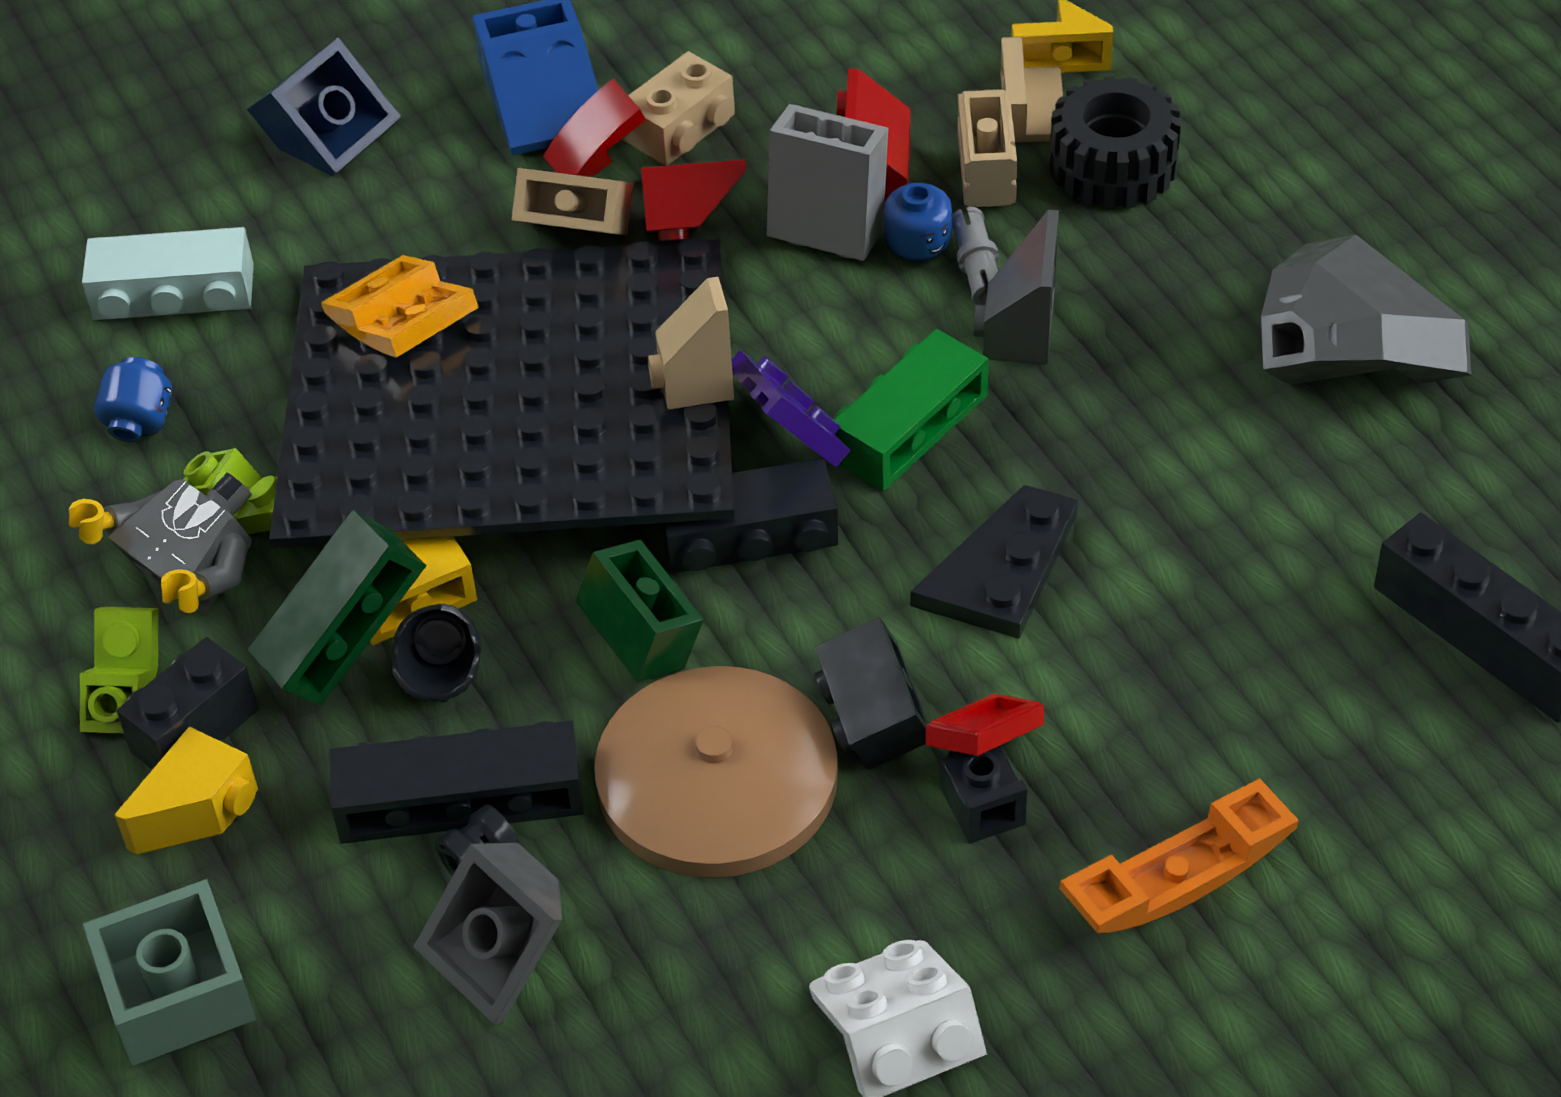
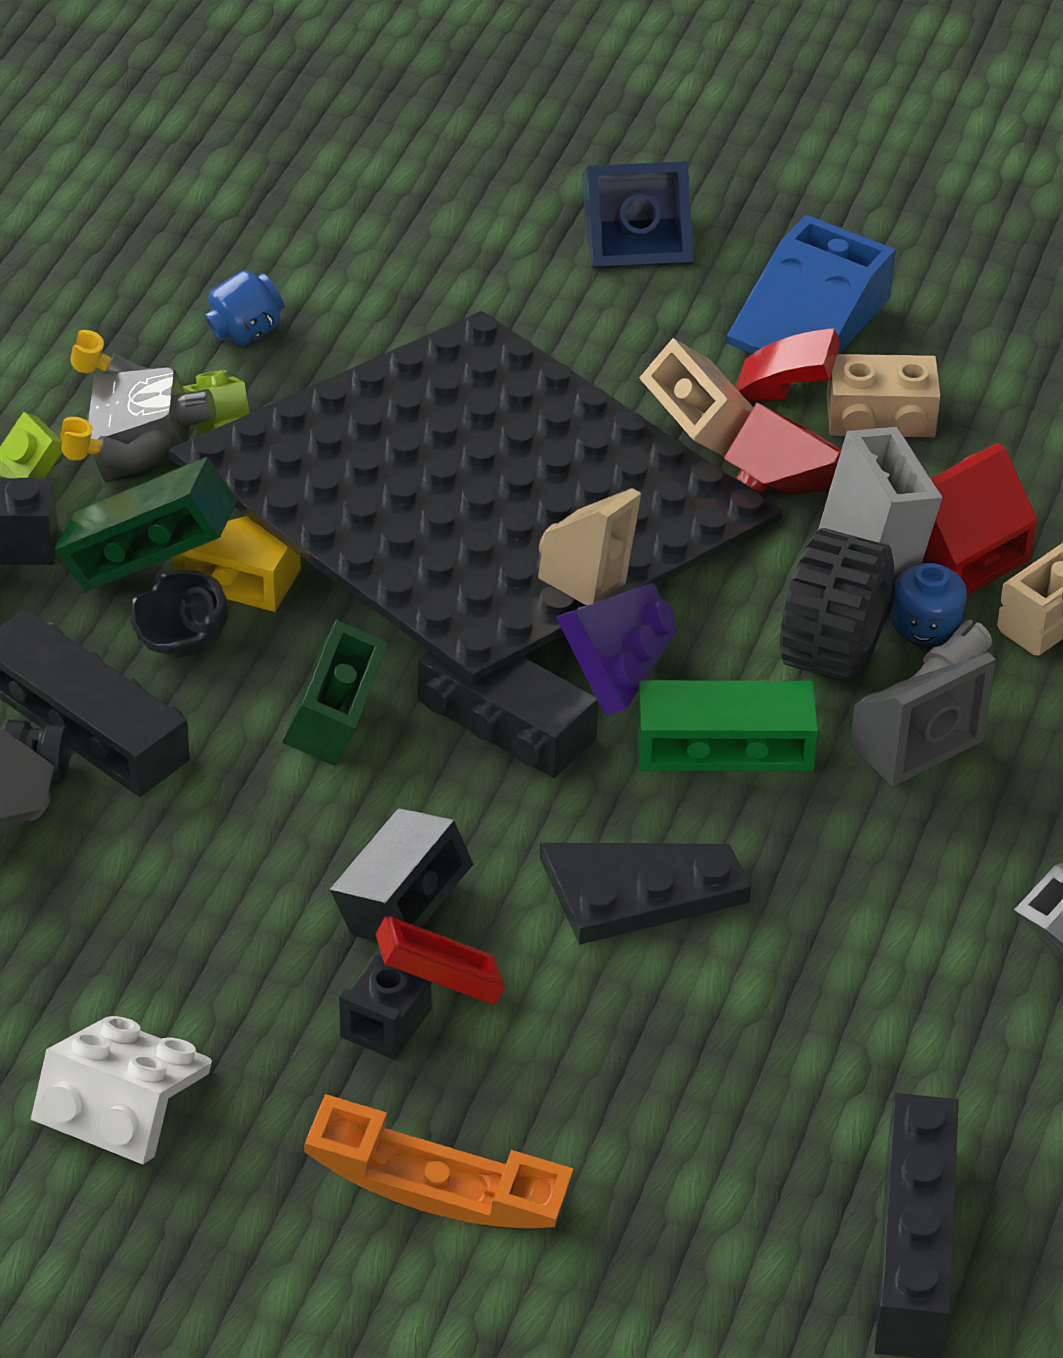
camera: 45 degrees right, 5 degrees down
light aqua brick [82,227,254,320] -> none
light orange slope [321,255,479,358] -> none
medium nougat dish [594,666,838,878] -> none
none -> black tyre [780,528,894,683]

